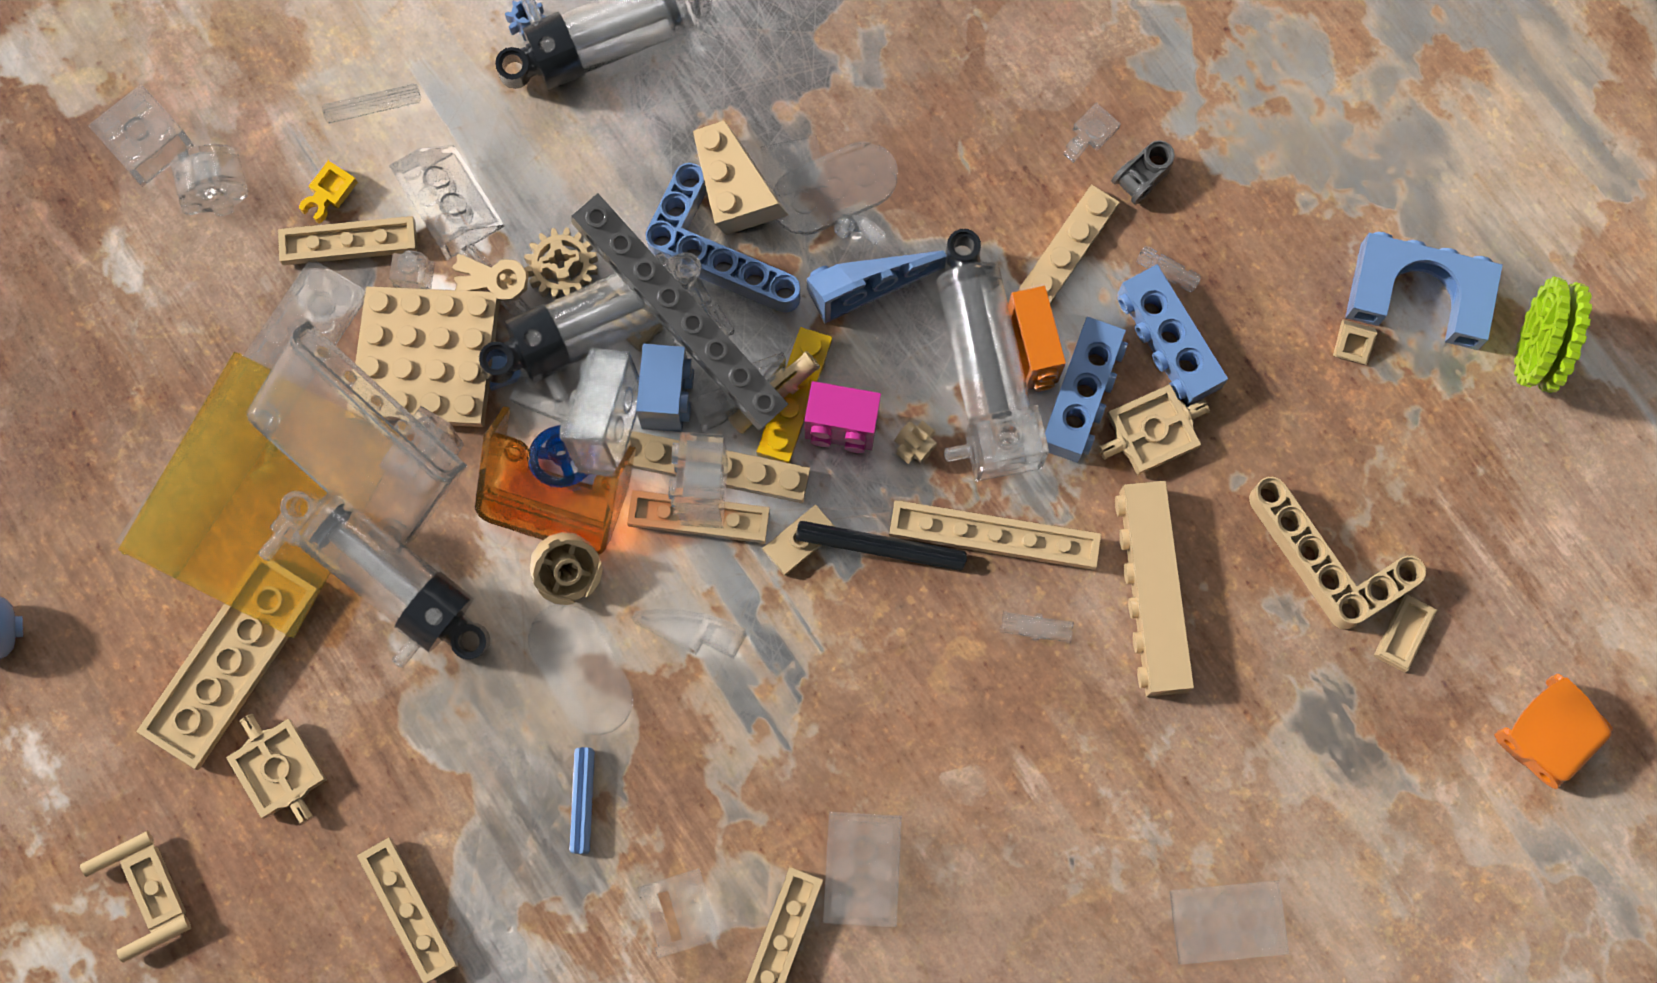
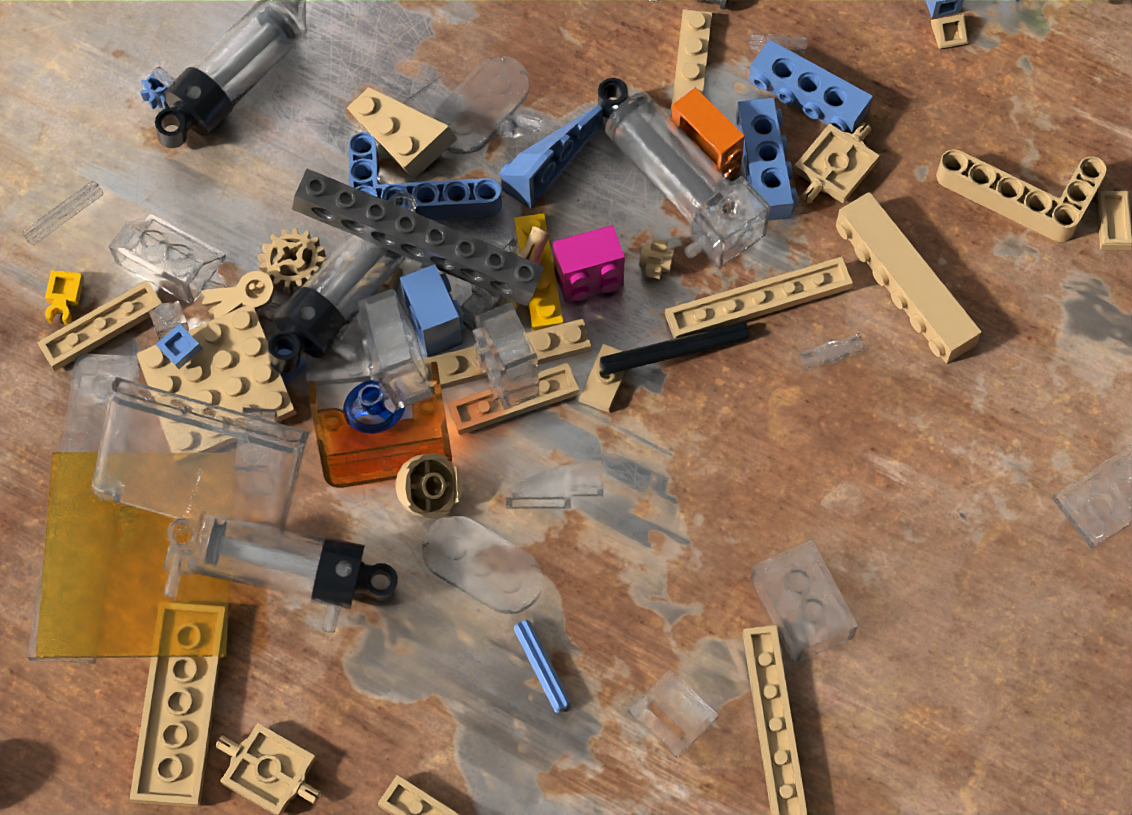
camera: 25 degrees left, 10 degrees down
none -> medium blue plate [156,323,203,369]

